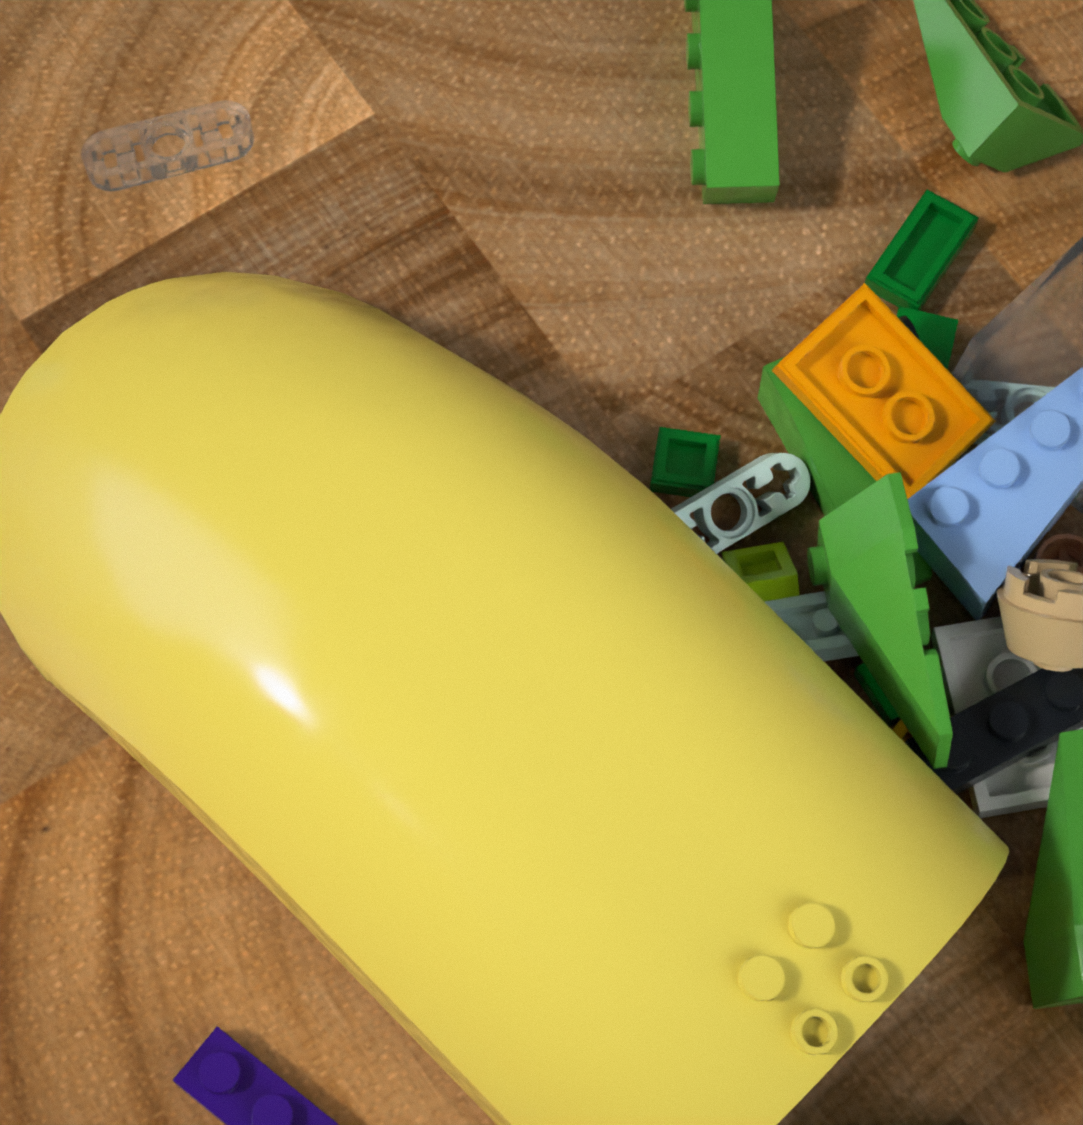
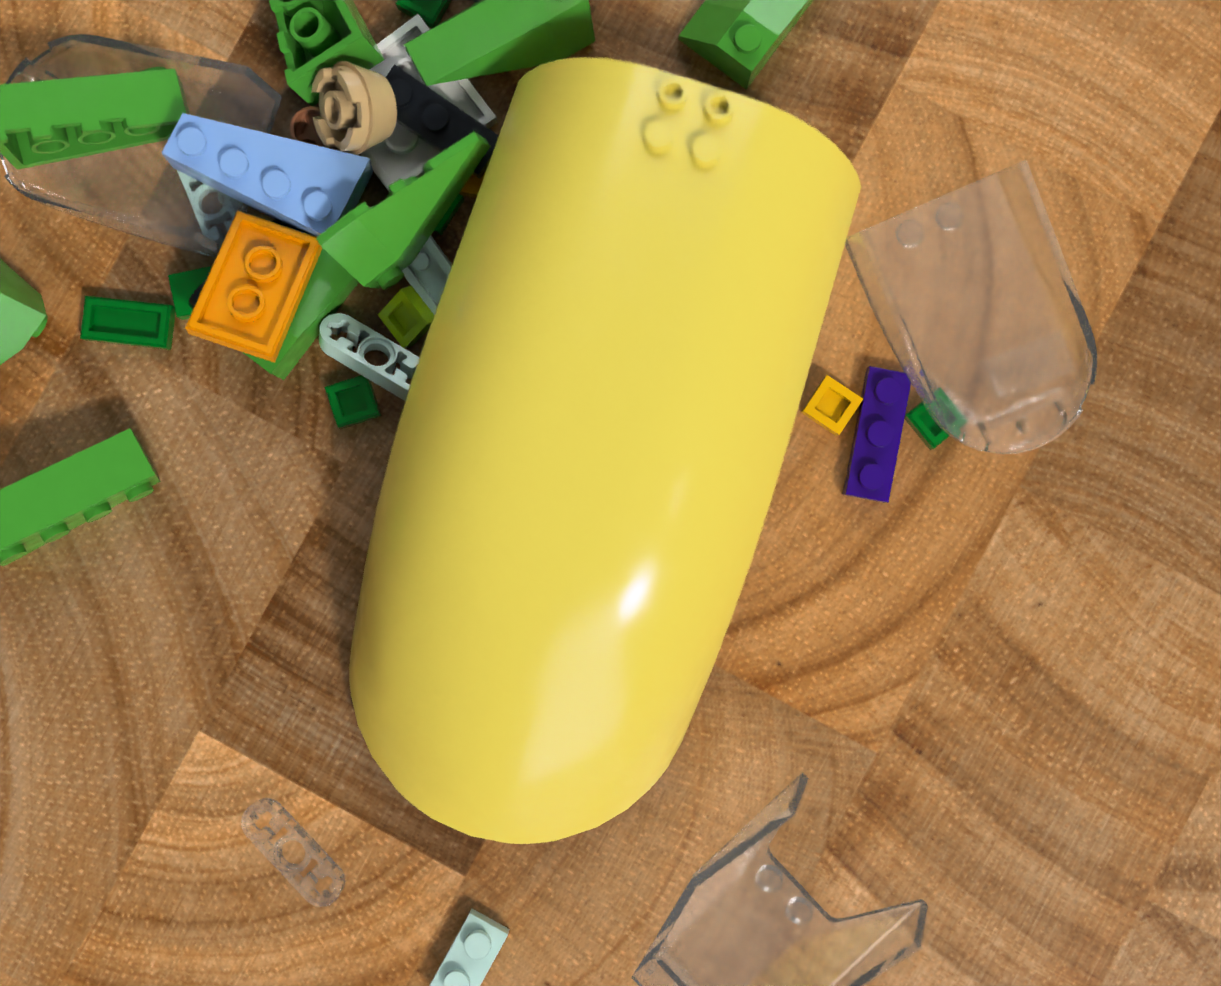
camera: 115 degrees left, 20 degrees up
none -> yellow tile [801,375,863,436]

